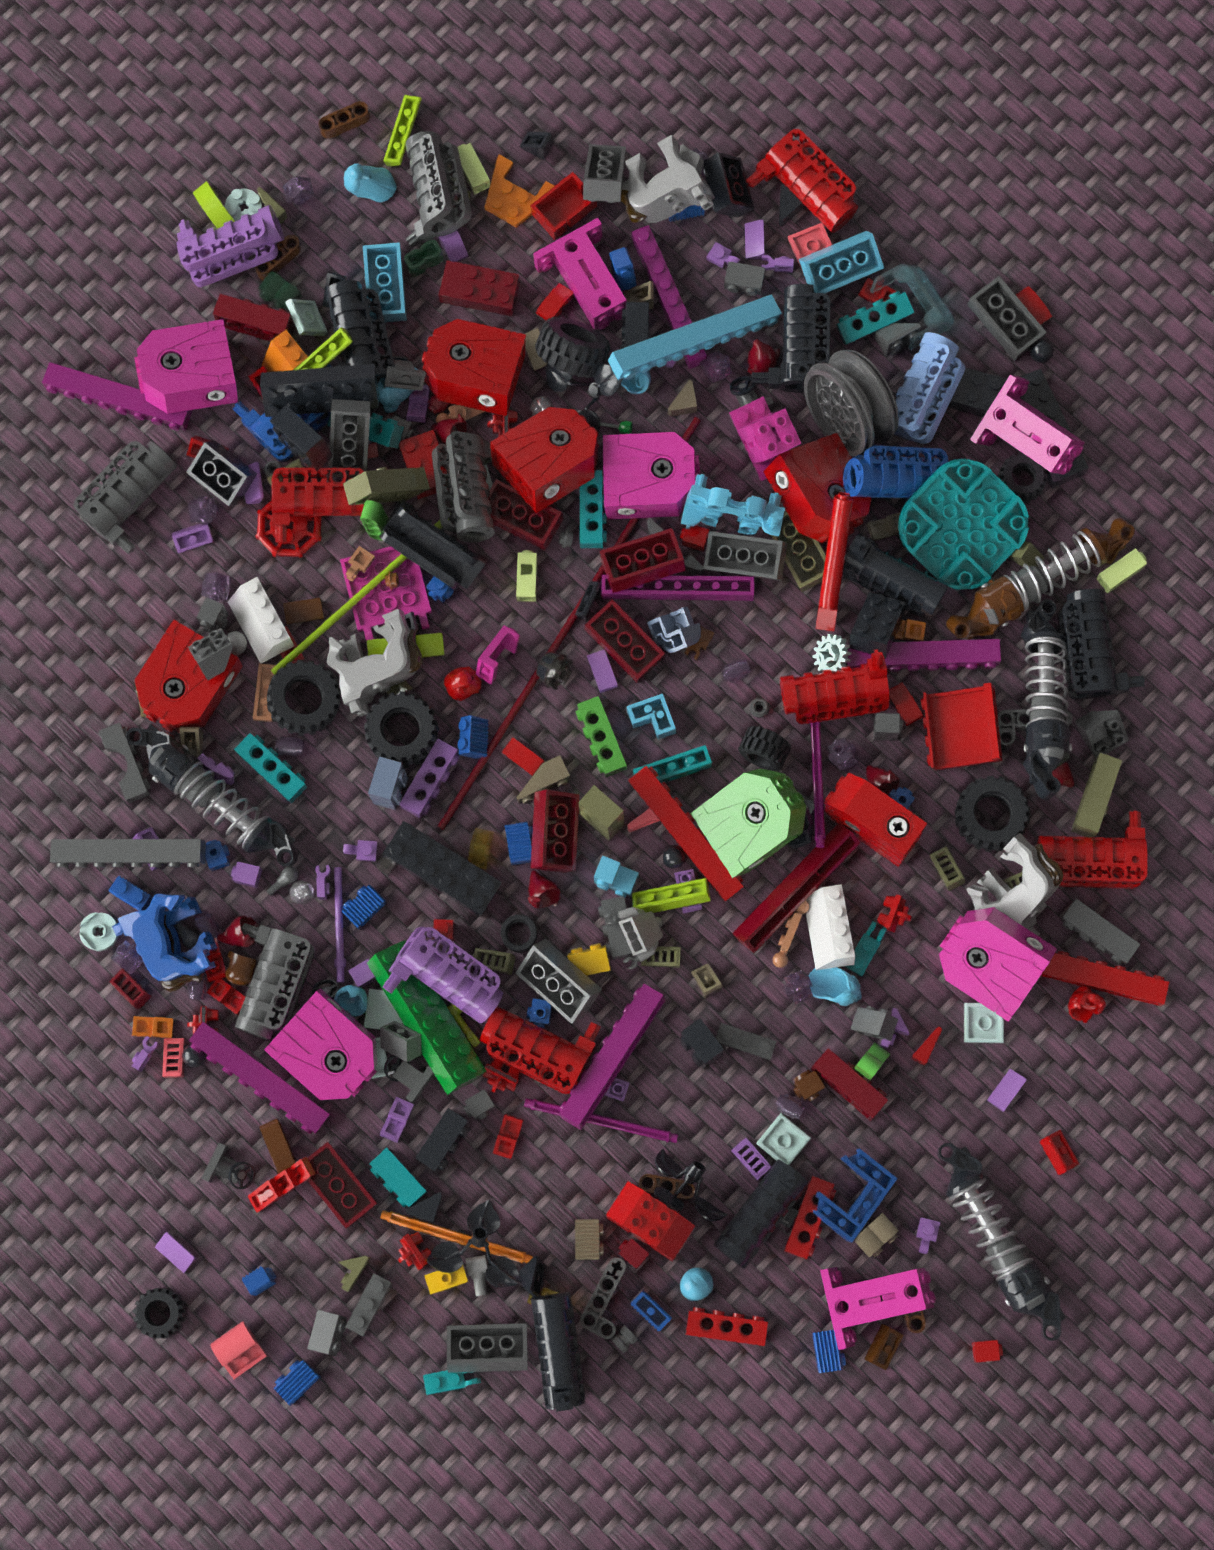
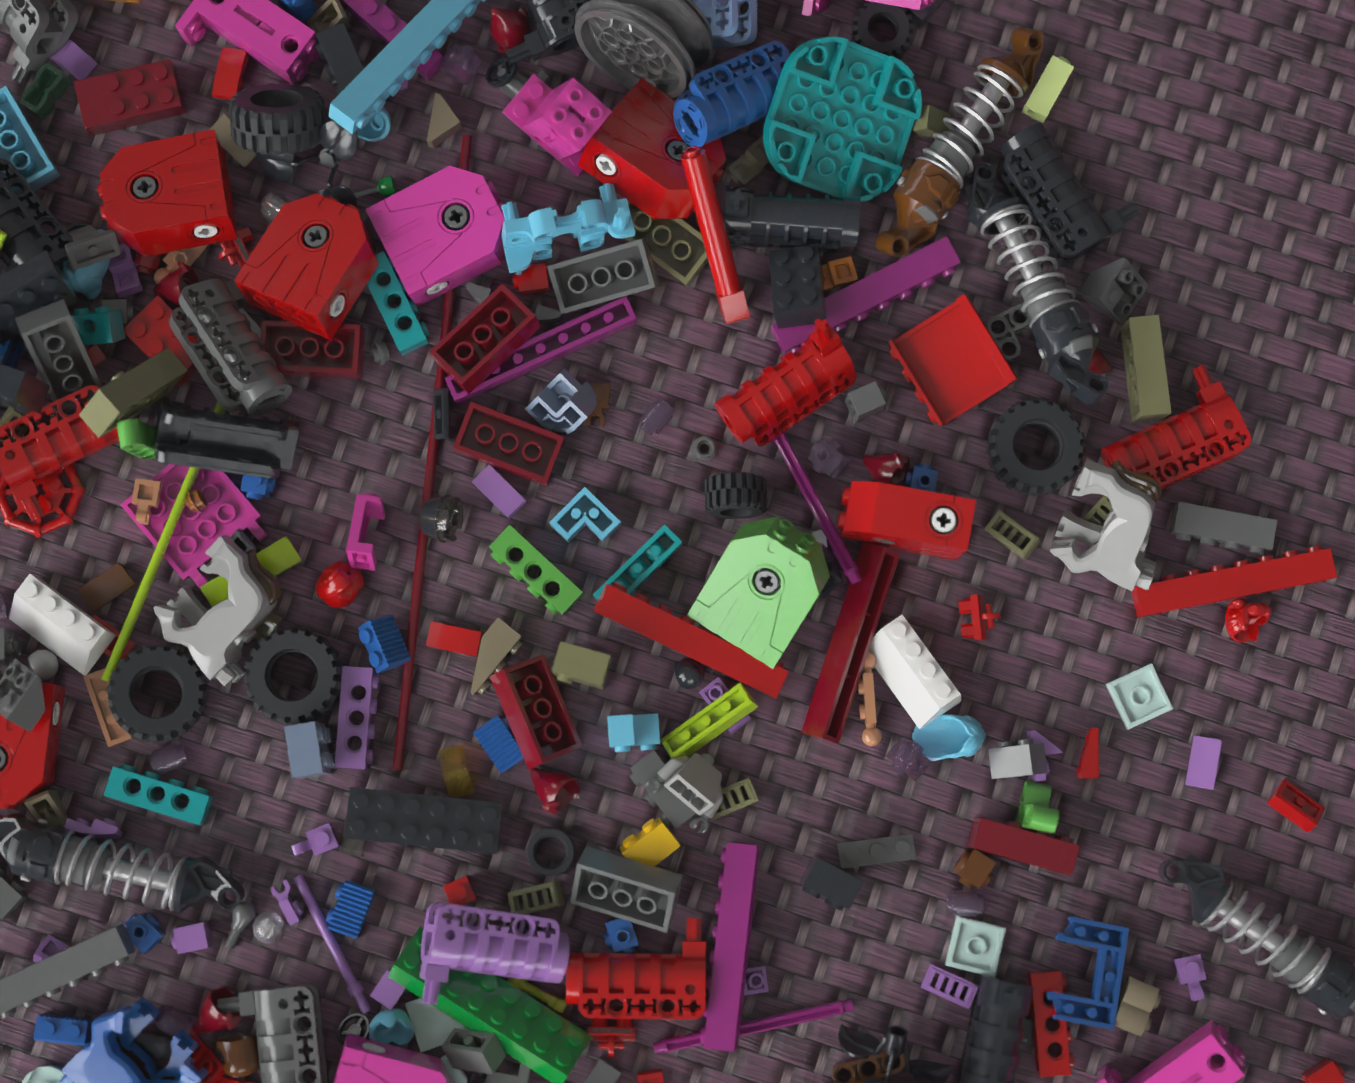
camera: 35 degrees left, 5 degrees up
yellowish green brick [516,550,537,602] -> none
coral slope [627,808,660,832] -> none
dark tan slope [691,963,723,999] -> none
light aqua gear [813,634,851,671] -> none
teal hinge [845,921,887,977] -> none
red slope [889,682,923,726] -> none
dark pink piece [939,907,1057,1022] -> none

